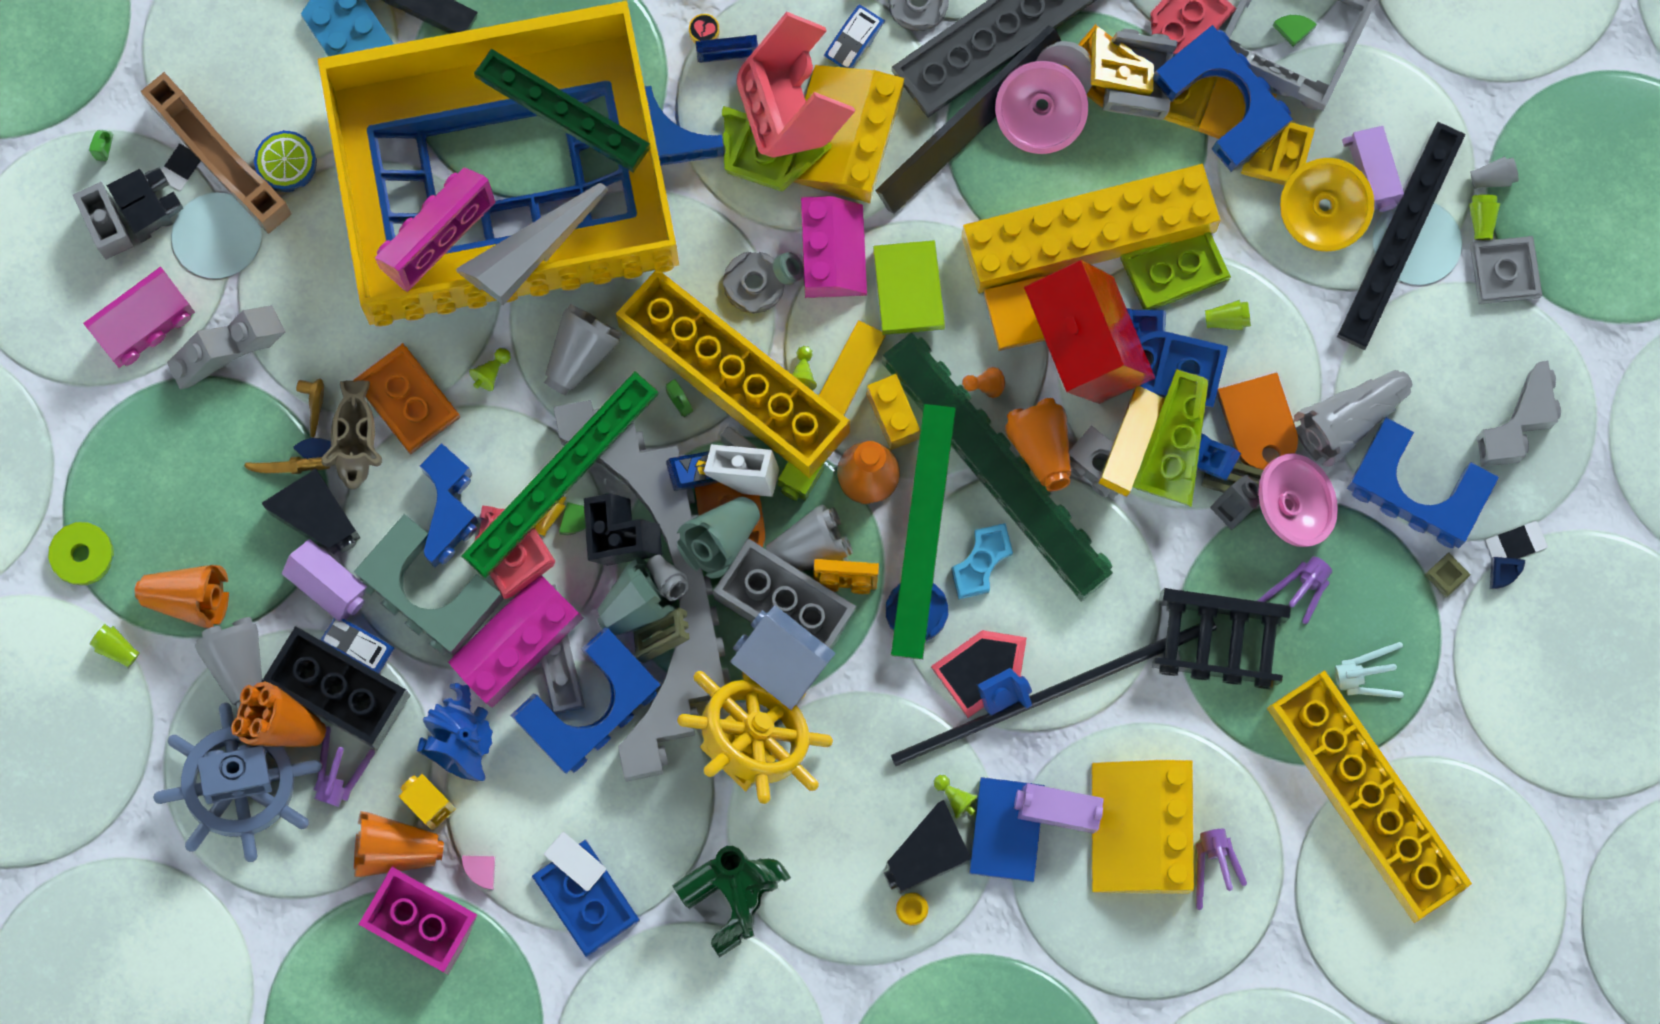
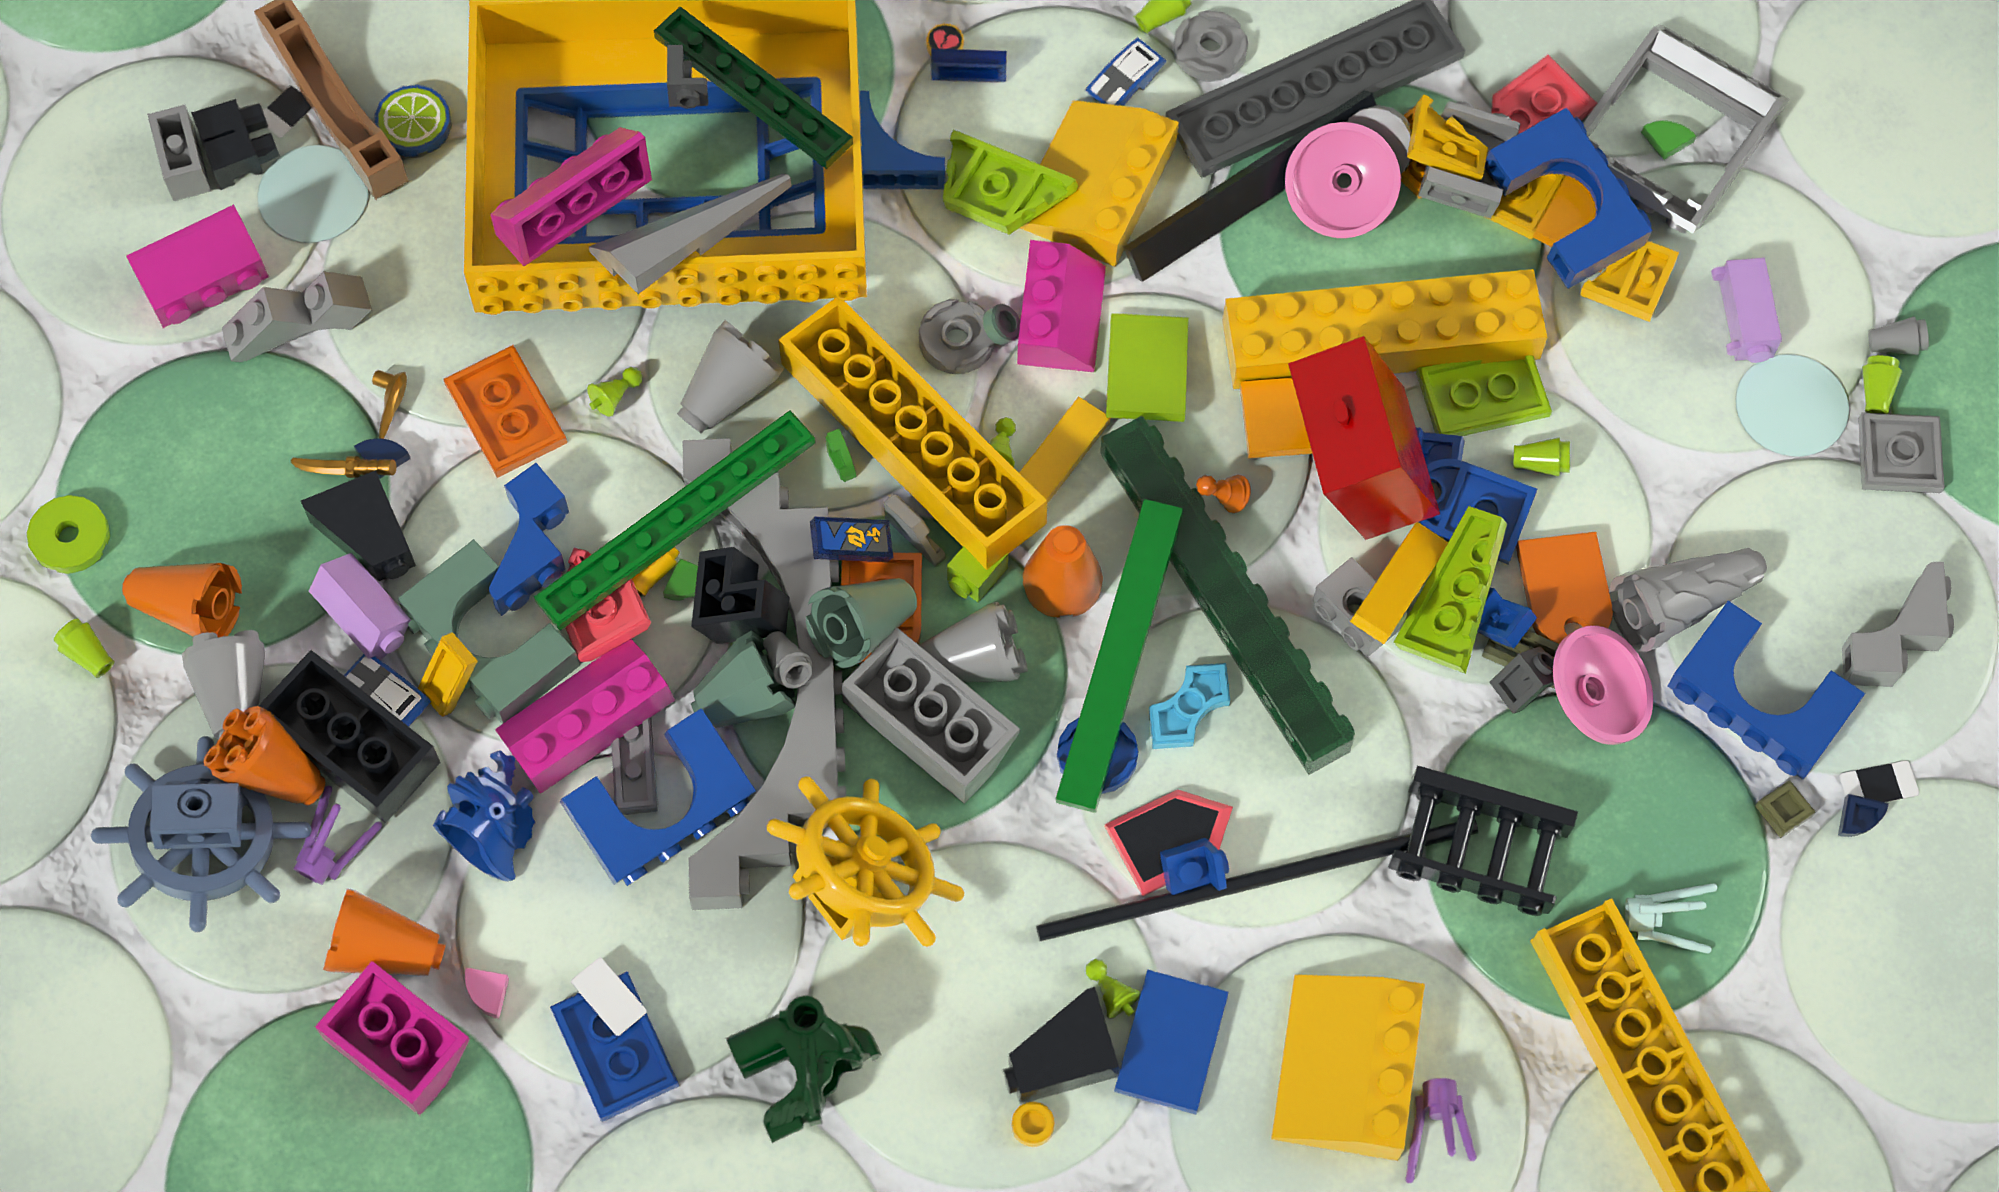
camera: 10 degrees right, 10 degrees down
bright green tile [89,130,114,162] -> none
dark tan animal [321,380,382,489] -> none
yellow brick [398,774,456,831] -> none
olive tile [633,608,690,663] -> none
white slope [704,444,780,497] -> none
sand blue brick [730,605,836,710] -> none
coral windscreen [737,11,855,158] -> none
light orange tile [814,559,879,594] -> none
yellow brick [866,374,921,451] -> none
orange cone [1005,398,1071,492] -> none
lavender brick [1014,783,1104,834] -> none
medium lavender plant [1257,556,1332,624] -> none
yellow dish [1280,158,1374,251] -> none
black tile [1337,122,1466,350] -> none
none -> yellow tile [417,632,478,717]
none -> dark grey bracket [667,45,708,109]

